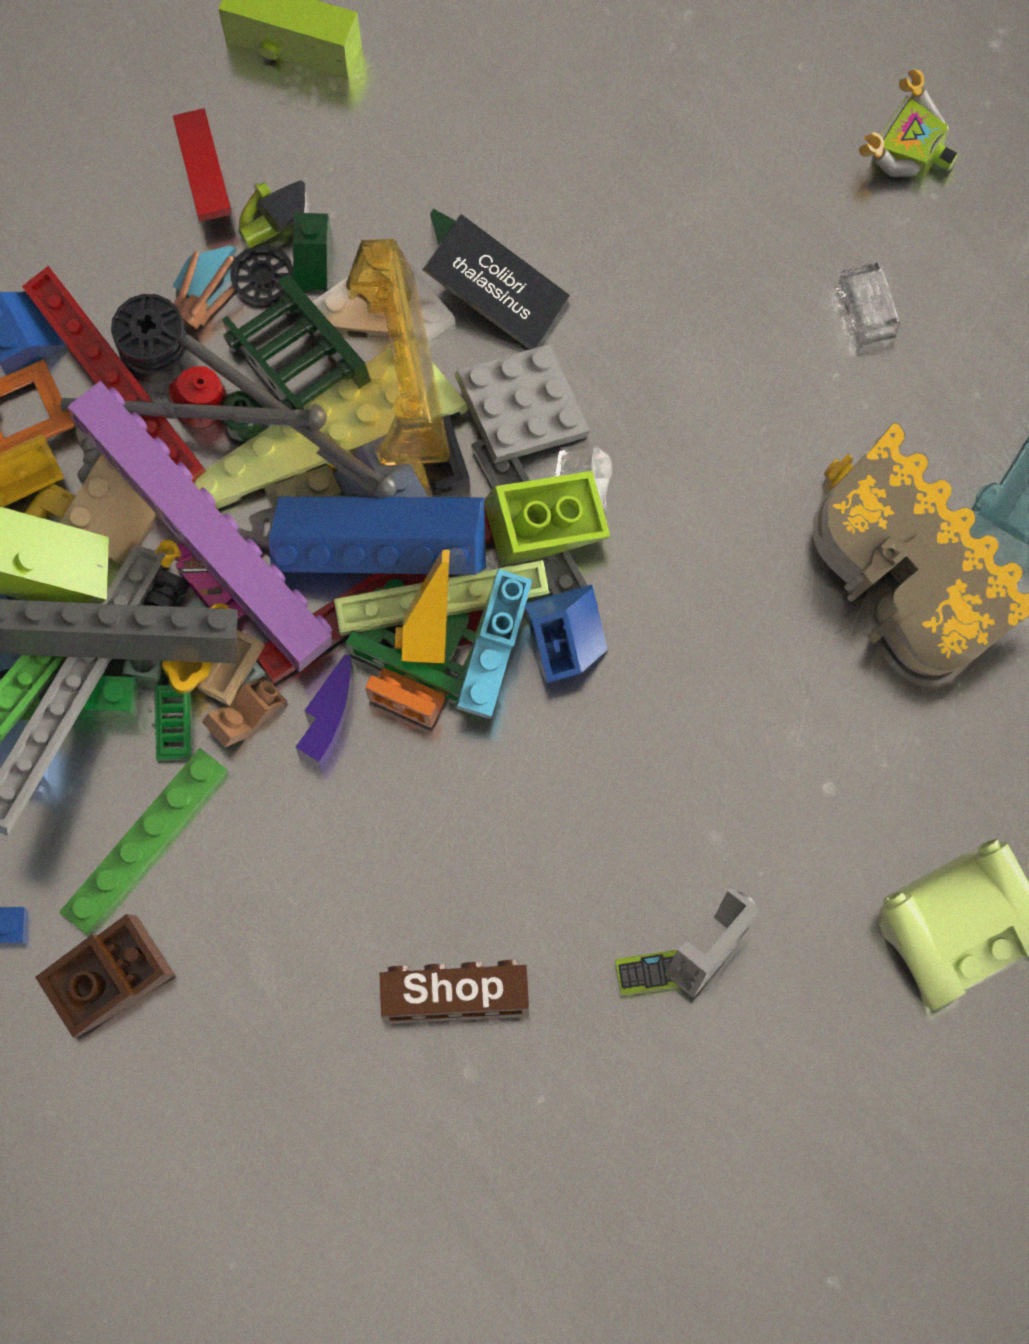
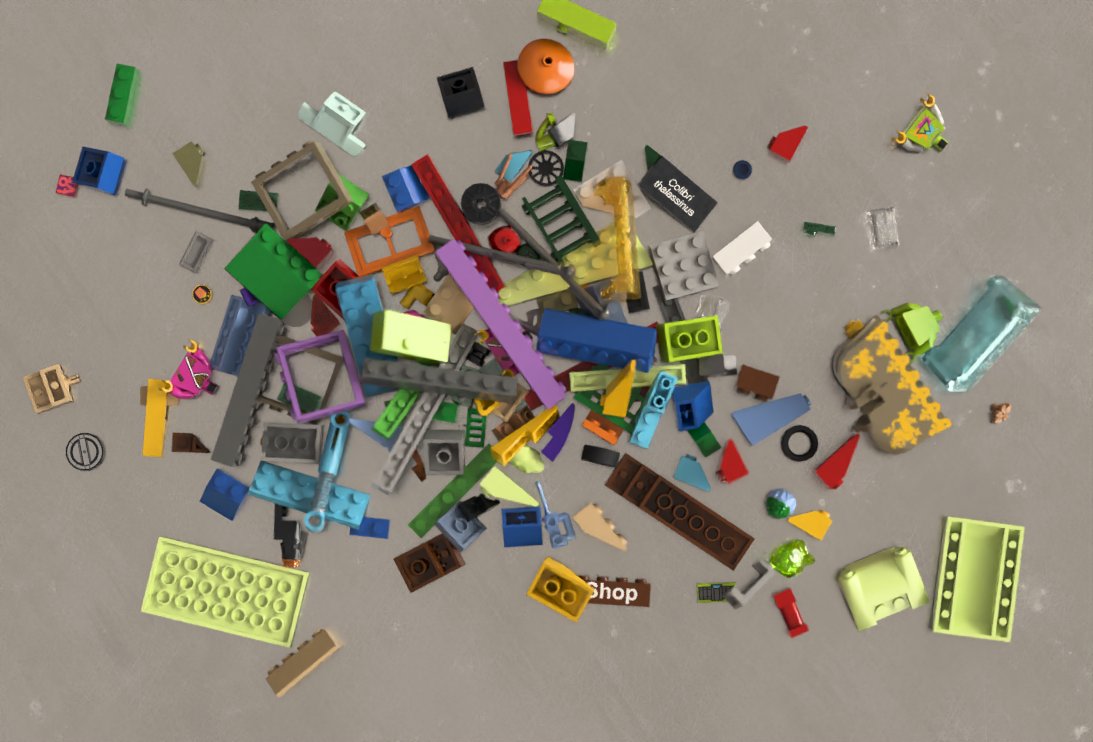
camera: 10 degrees right, 15 degrees up
none -> reddish brown slope [412,448,426,482]
none -> light grey slope [423,430,465,475]
none -> sand blue plate [434,501,487,552]
none -> black slope [437,67,485,117]
none -> black slope [458,494,500,522]
none -> yellowish green slope [480,466,539,507]
none -> yellow slope [490,405,560,466]
none -> blue slope [501,506,543,547]
none -> yellowish green arm [509,444,544,474]
none -> orange dish [517,39,574,94]
none -> yellow slope [526,557,595,623]
none -> light blue piece [535,481,576,549]
none -> tan slope [573,503,627,551]
none -> black tyre [581,445,620,468]
none -> reddish brown slope [604,453,755,571]
none -> medium azure slope [673,454,711,492]
none -> green slope [687,422,722,458]
none -> flat silver slope [697,354,737,377]
none -> white brick [712,221,772,276]
none -> red slope [716,439,750,484]
none -> medium blue slope [731,393,811,446]
none -> dark blue tile [733,160,752,180]
none -> reddish brown brick [734,365,780,402]
none -> piece [766,489,796,519]
none -> red slope [768,125,808,163]
none -> clear neon green piece [770,539,816,578]
none -> red piece [772,588,809,638]
none -> black tyre [781,425,819,462]
none -> yellow slope [786,509,833,540]
none -> clear green plate [802,222,836,236]
none -> red slope [812,433,860,490]
none -> lime torso [881,303,943,363]

